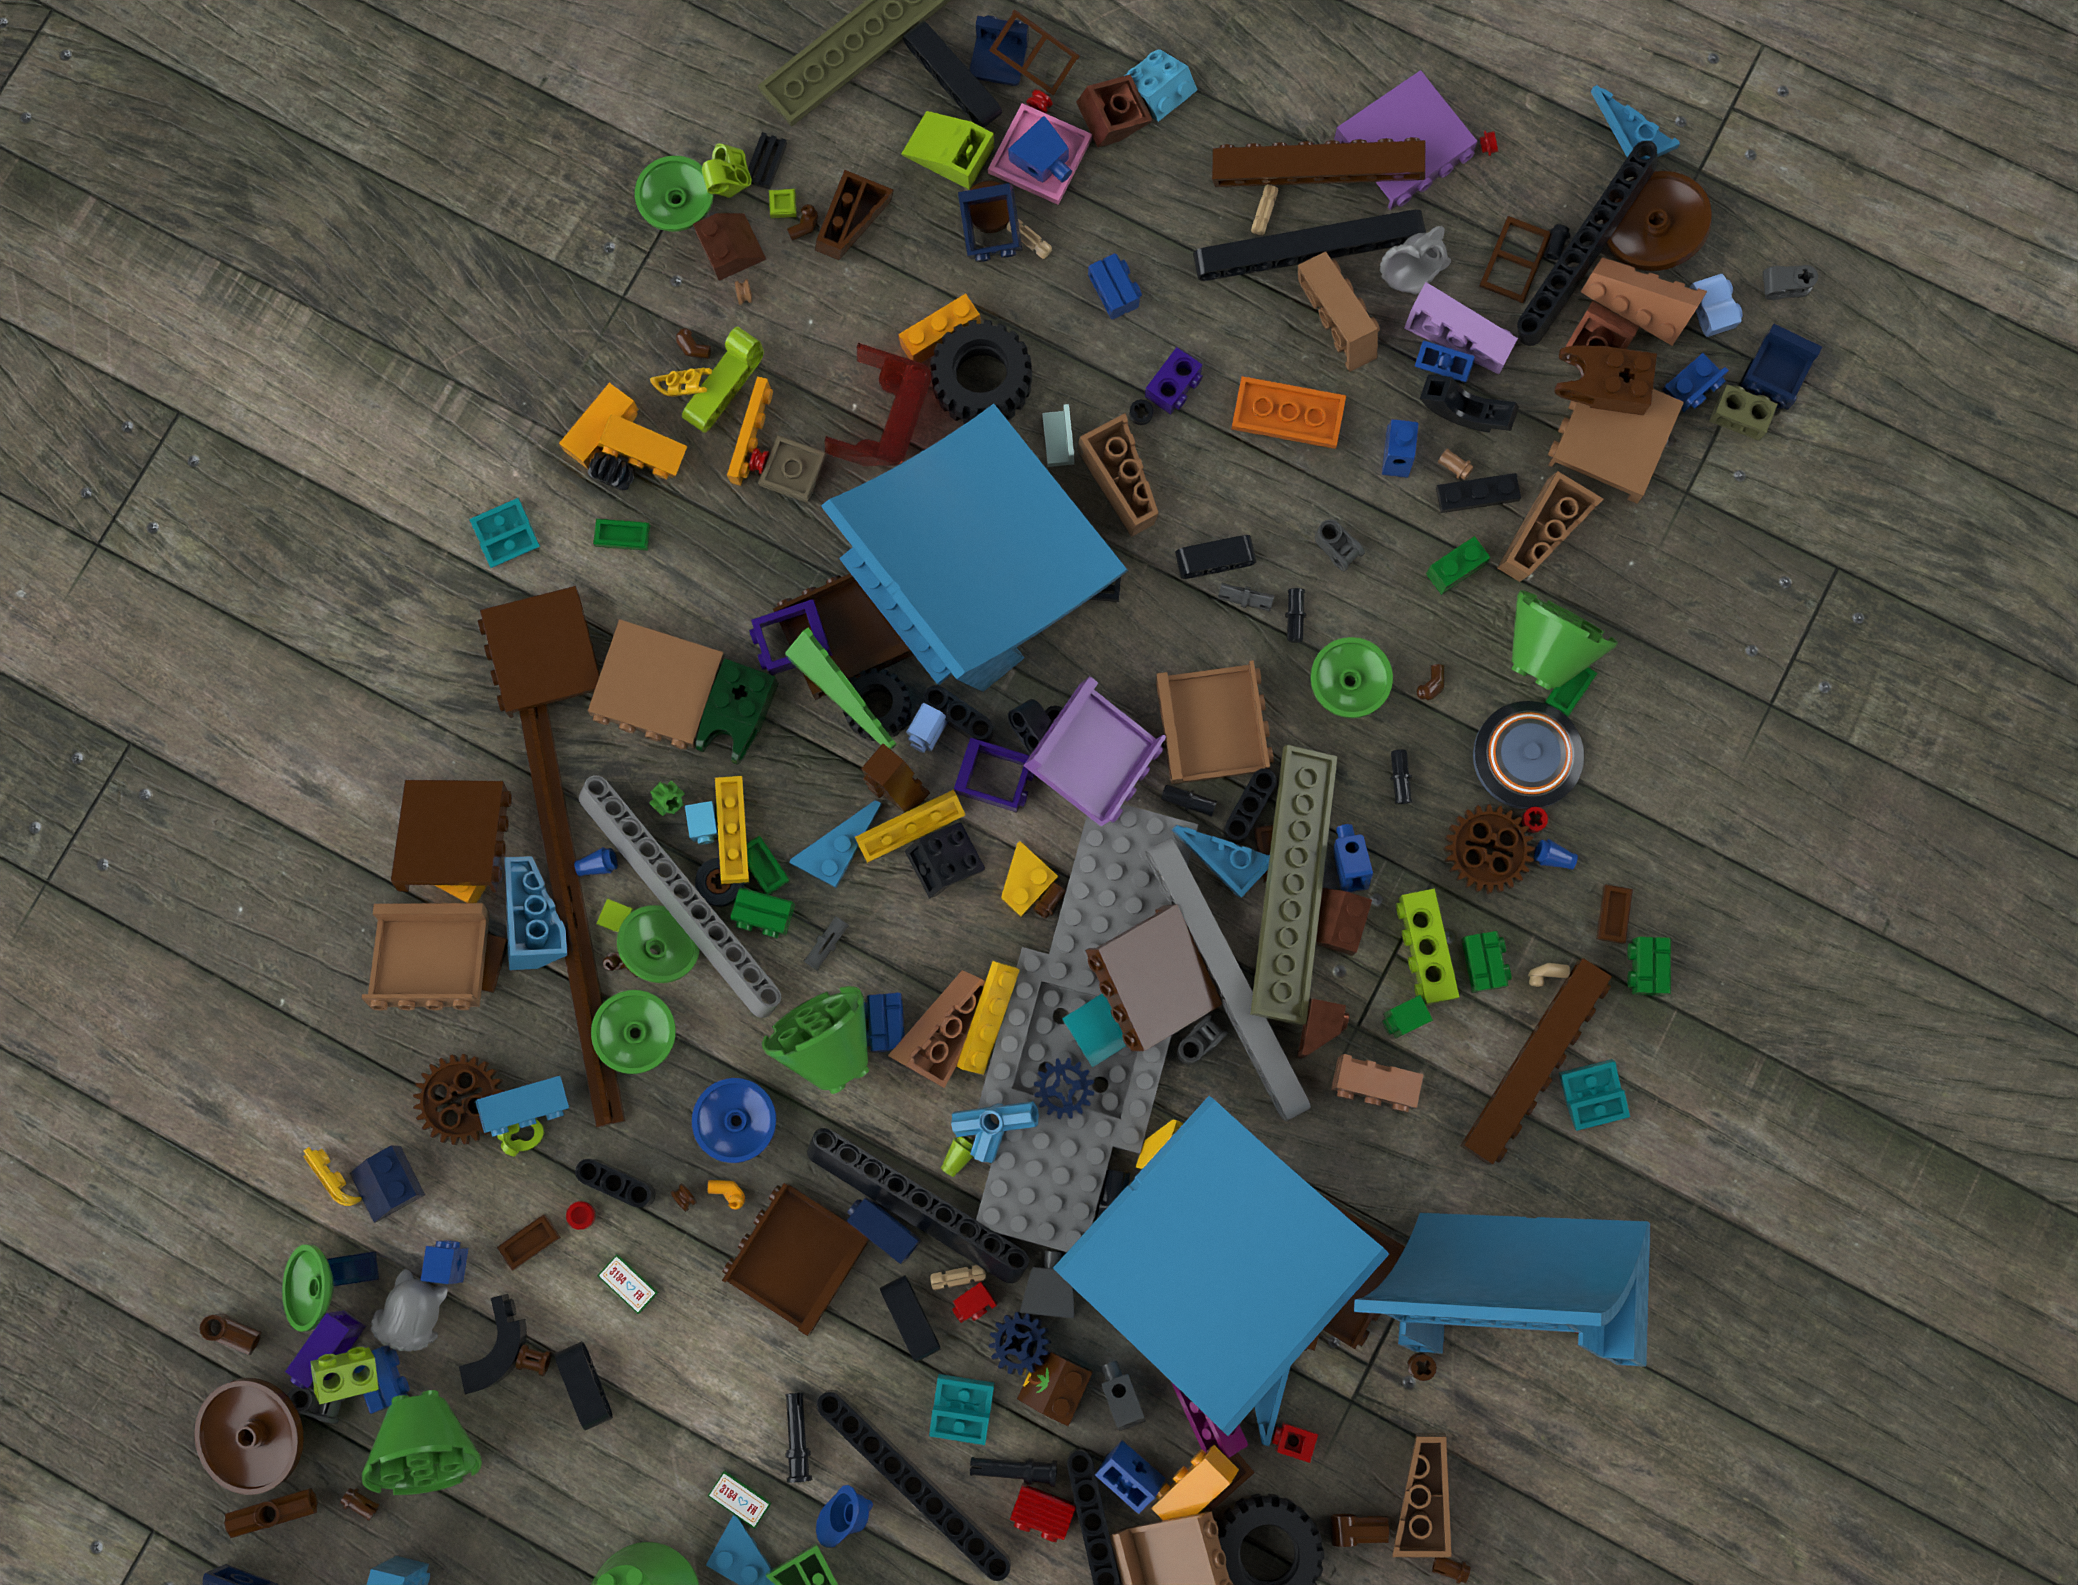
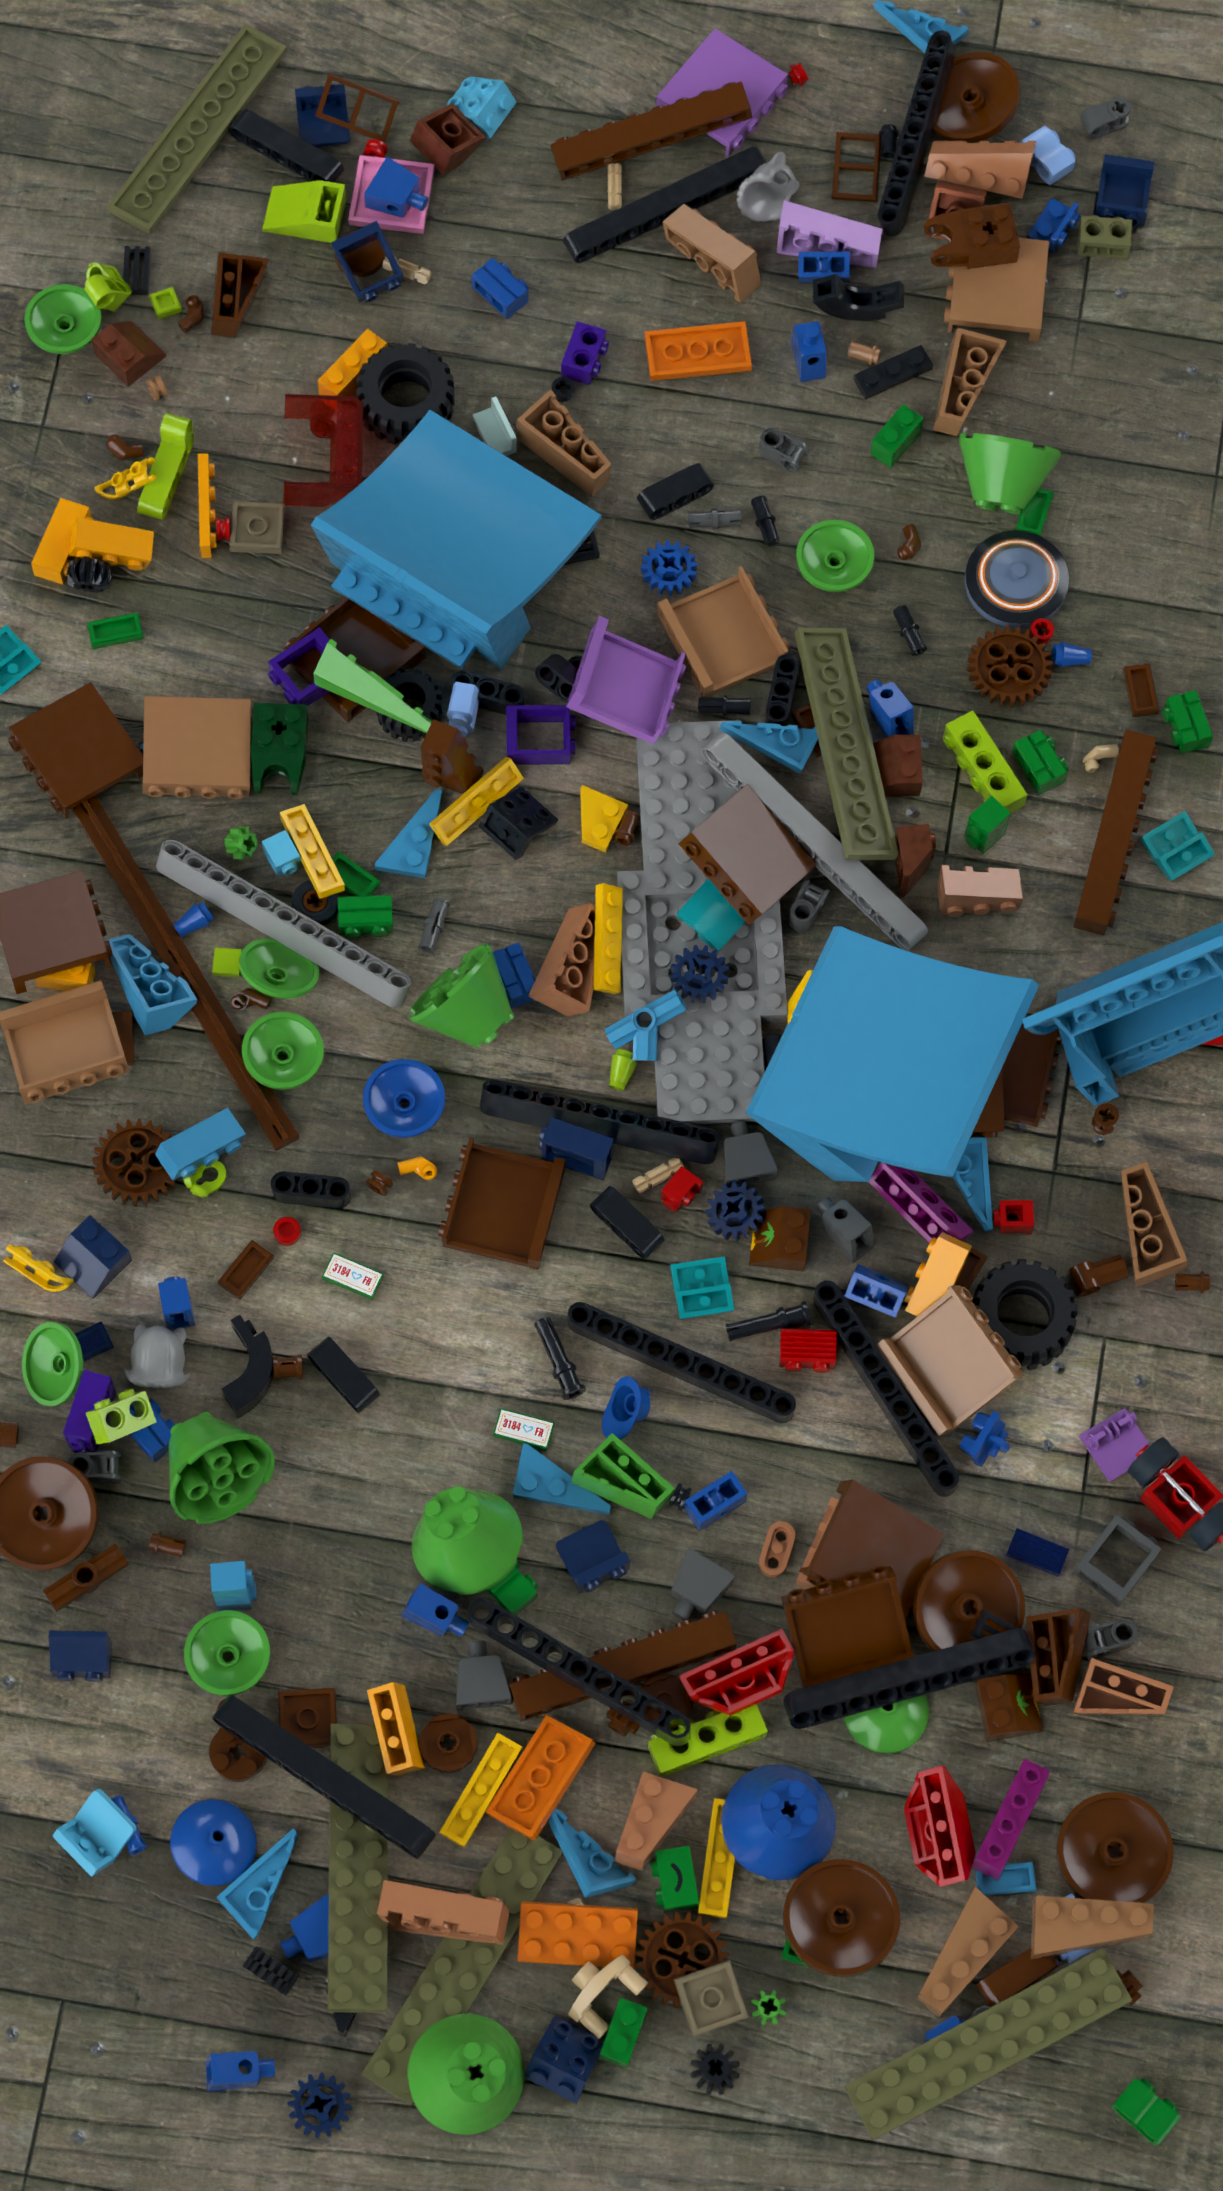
camera: 25 degrees left, 10 degrees down
none -> blue gear [641,540,697,596]

